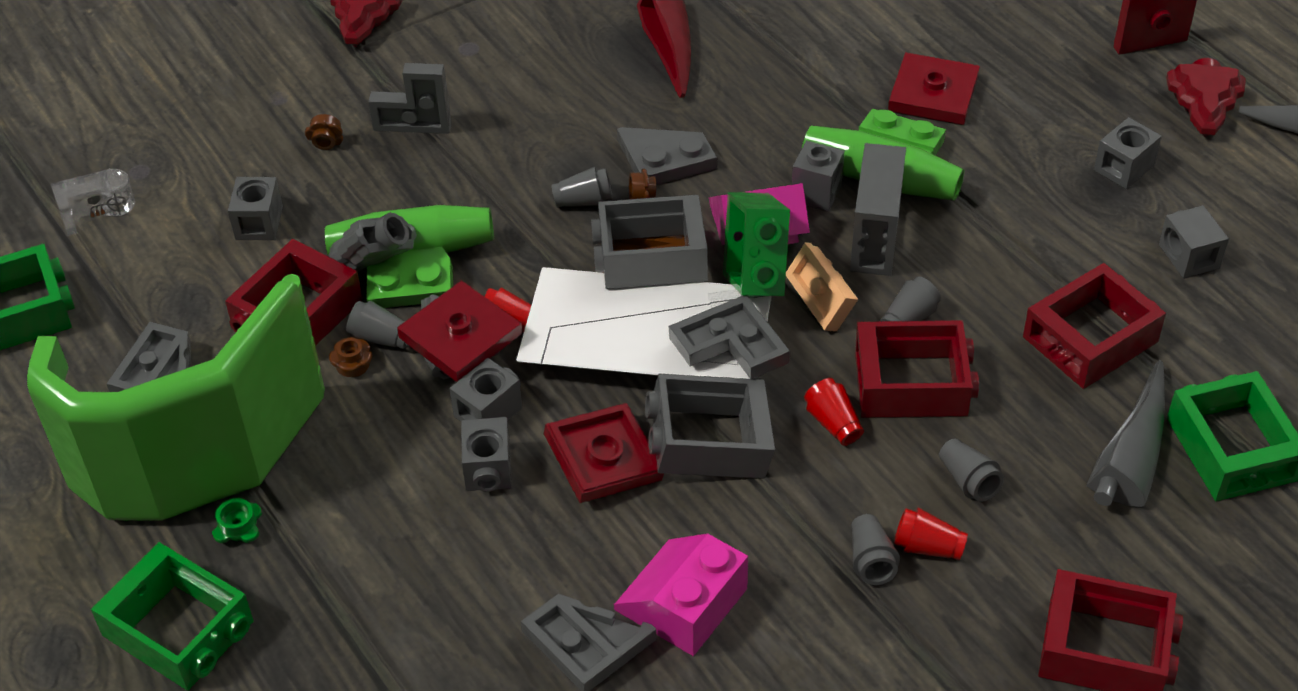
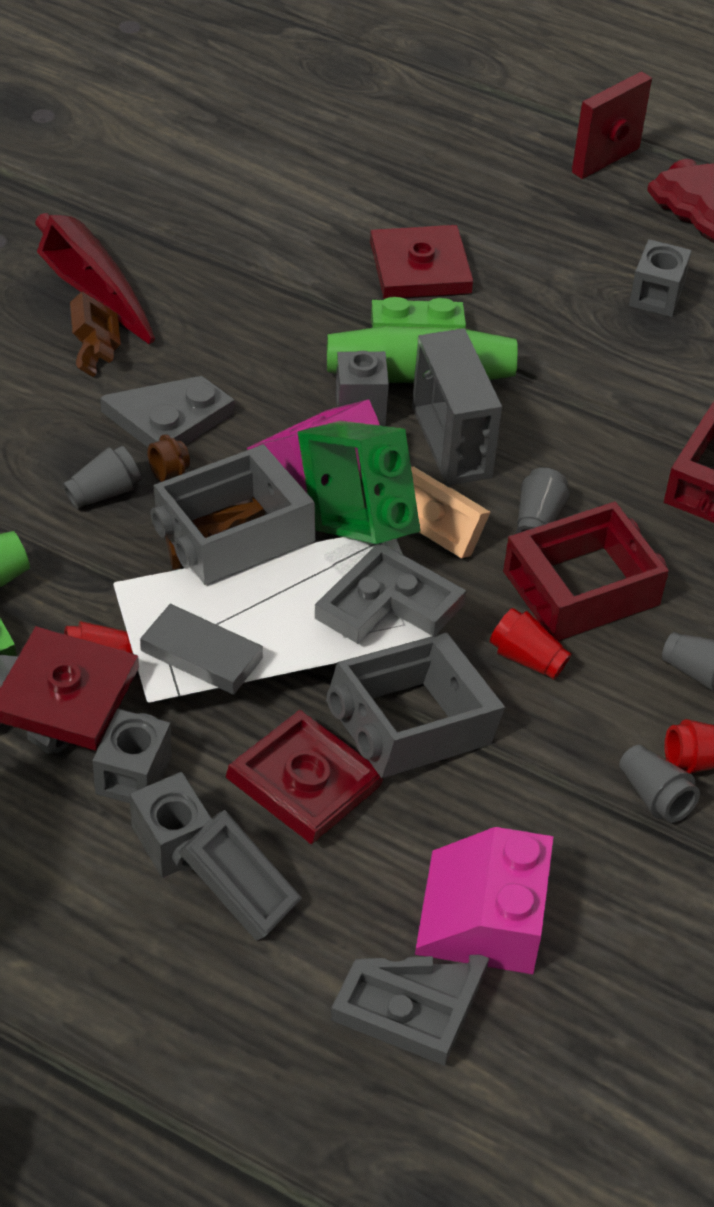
camera: 30 degrees left, 0 degrees up
none -> reddish brown plate [70,291,121,377]
none -> dark grey tile [140,603,263,695]
none -> dark grey tile [178,810,302,941]

